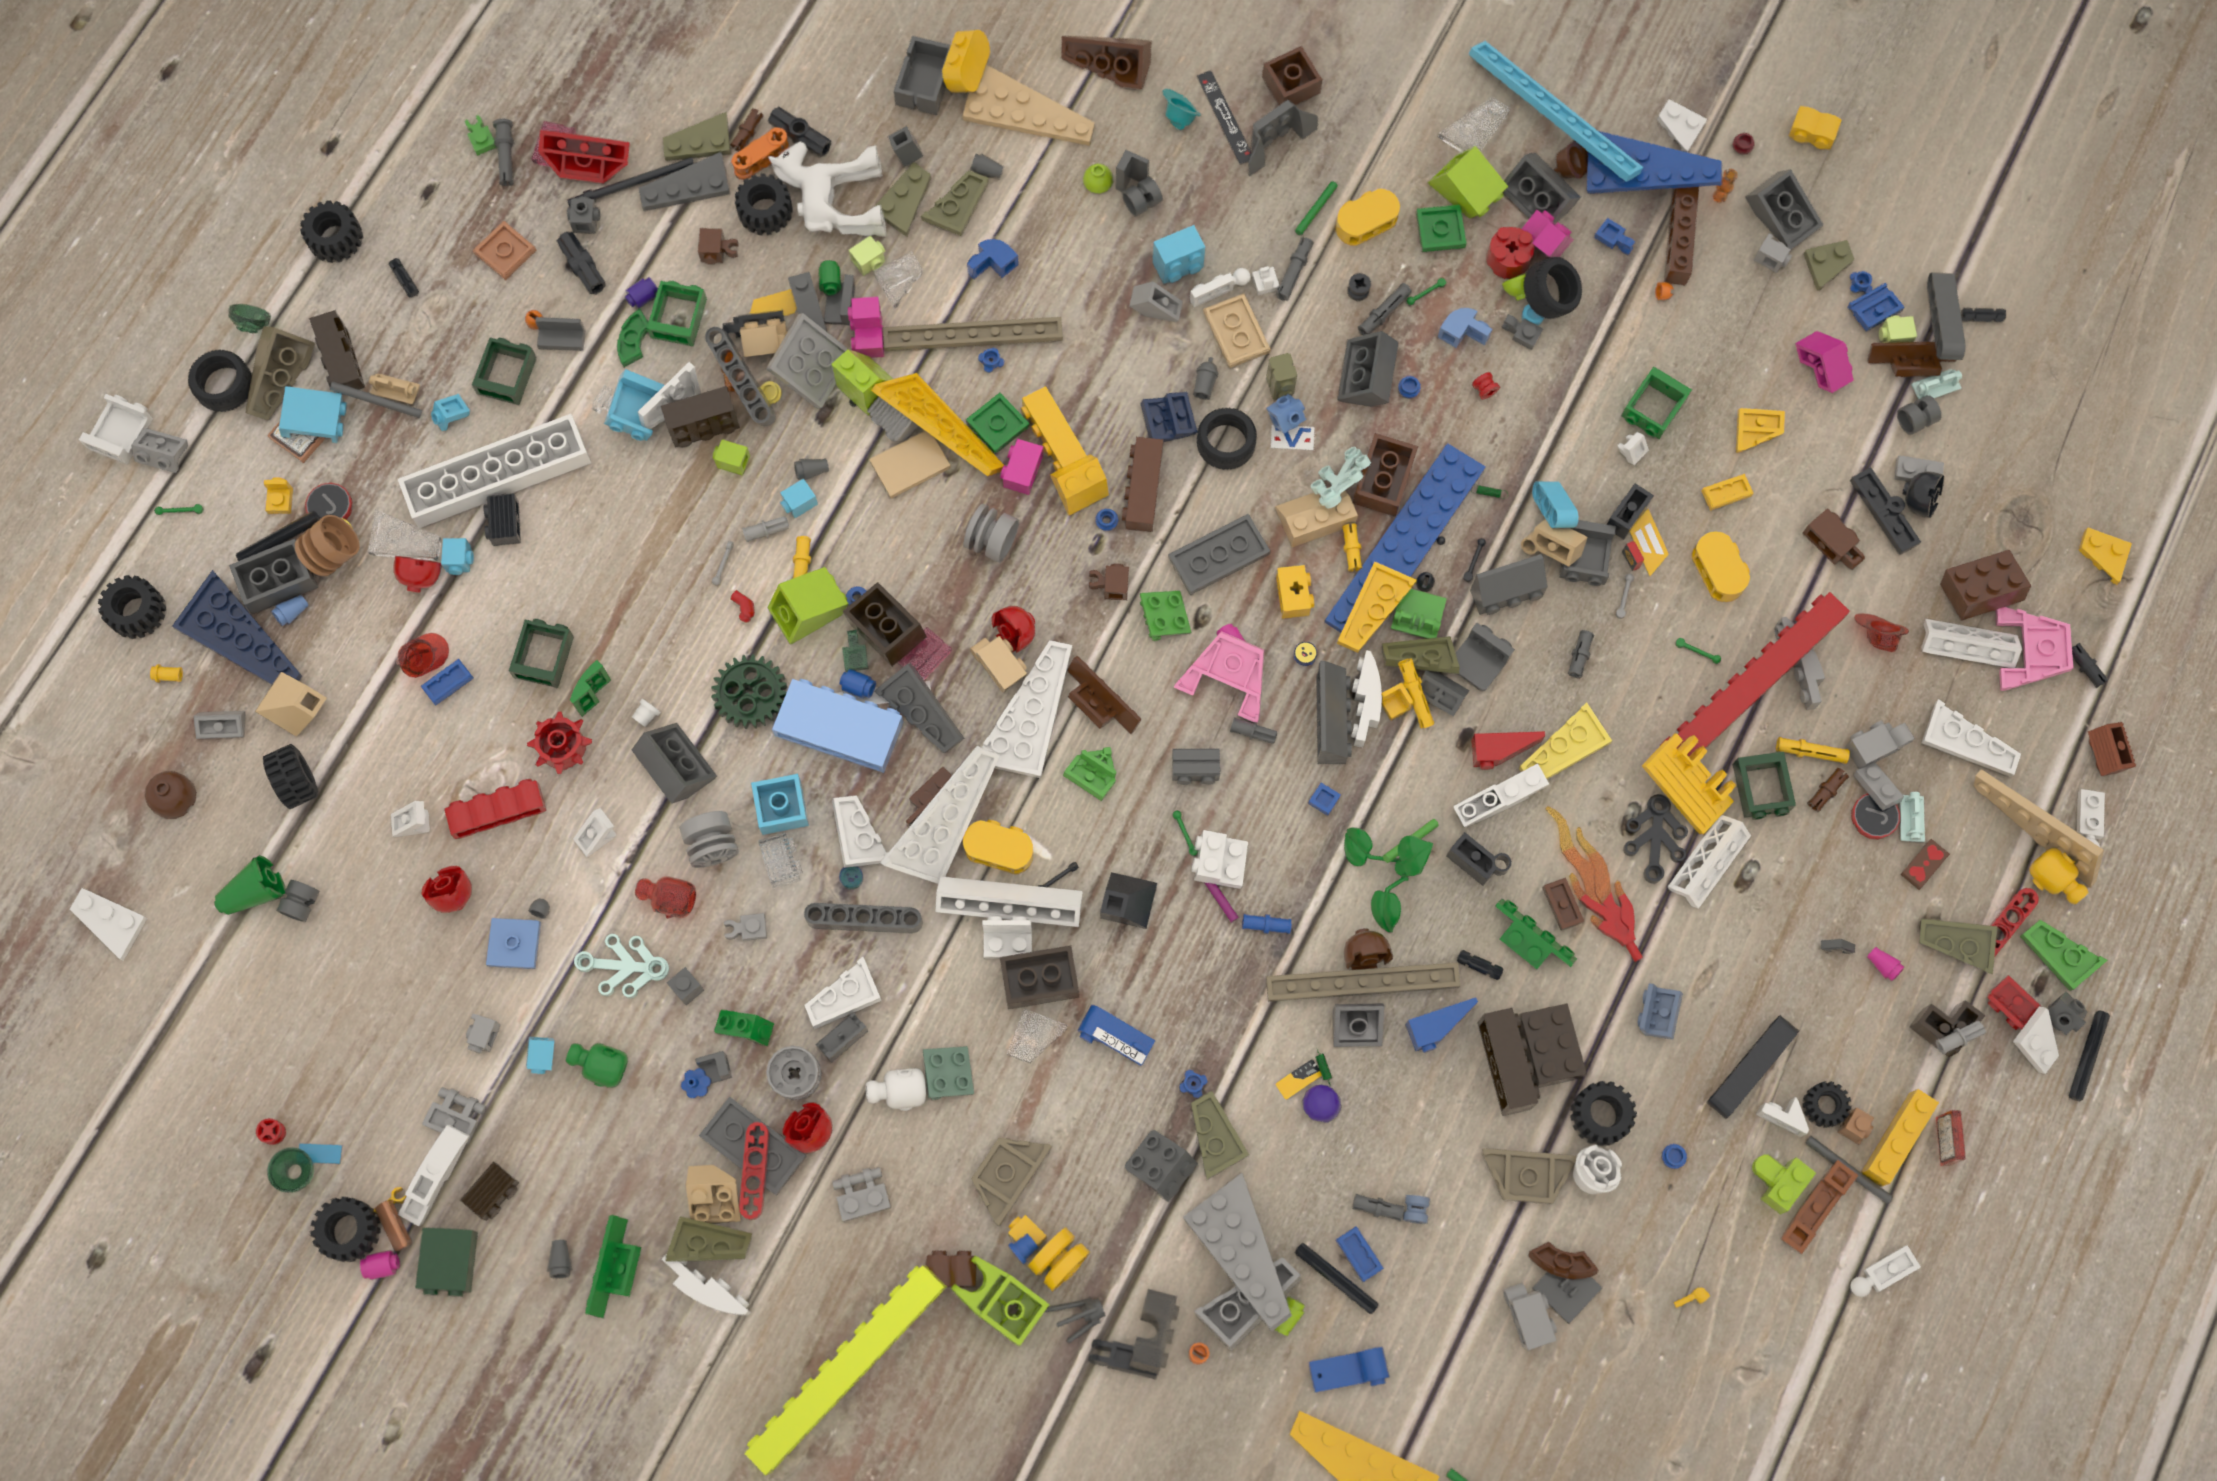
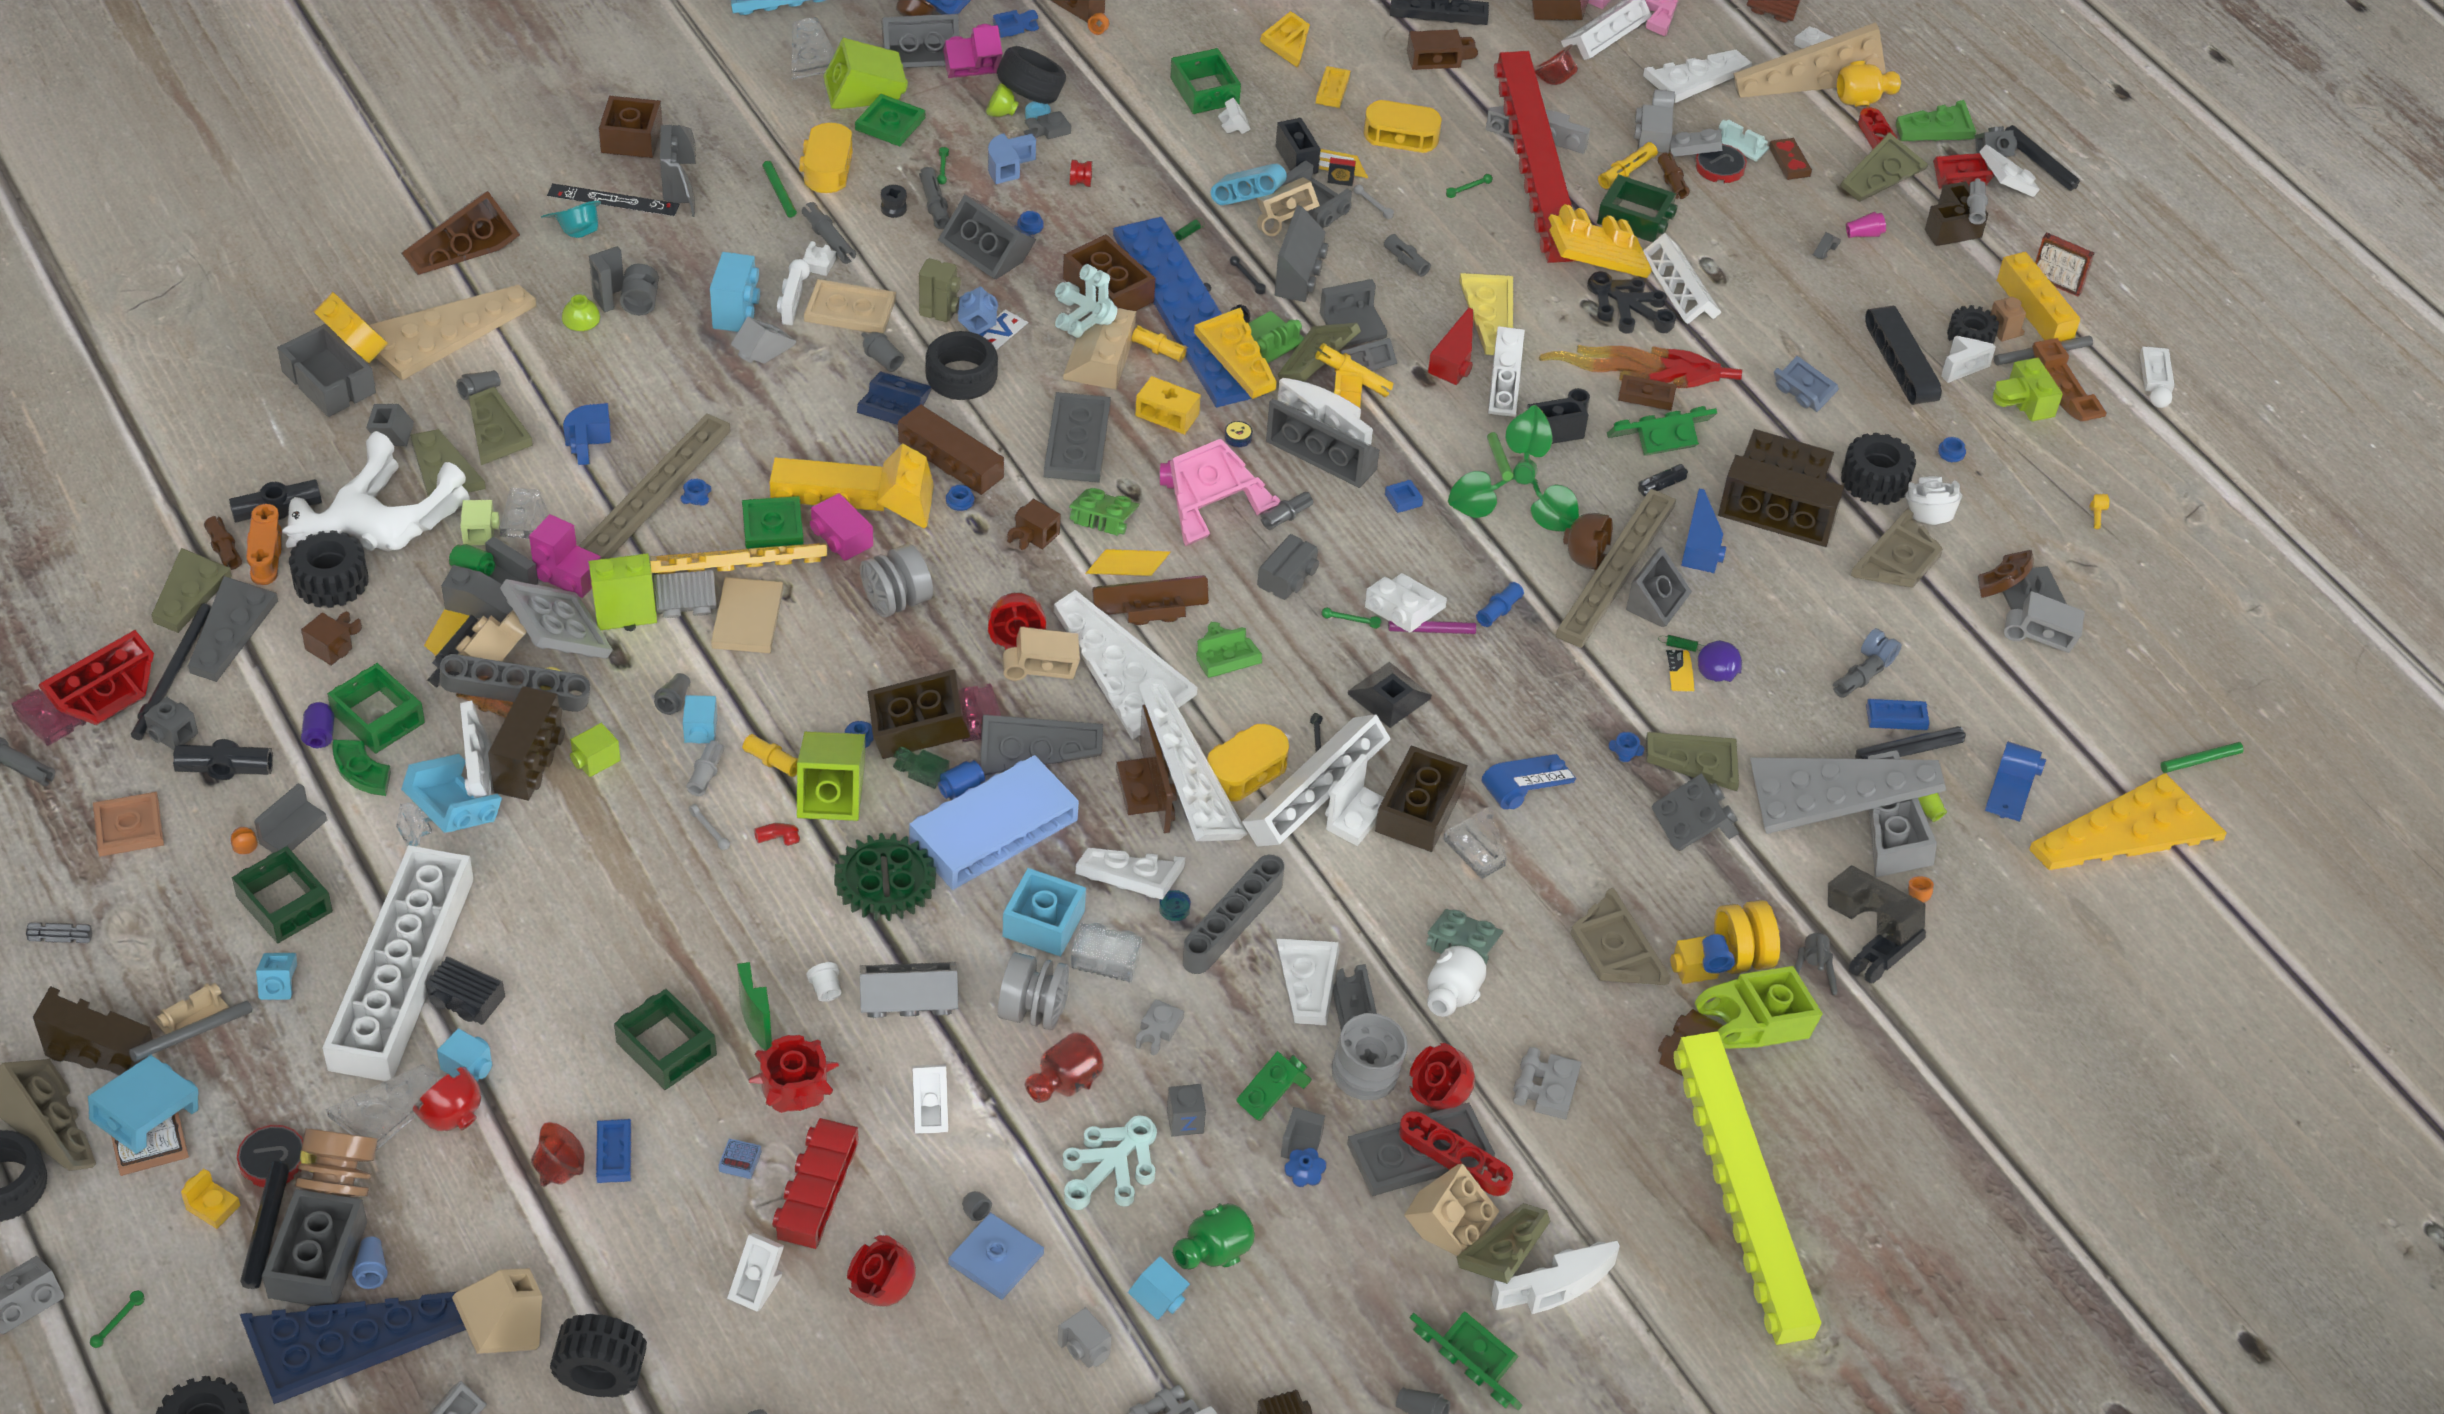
camera: 60 degrees left, 25 degrees down
red brick [1486,227,1534,279] -> none
none -> medium blue tile [719,1138,762,1179]
none -> yellow sticker [1085,549,1171,576]

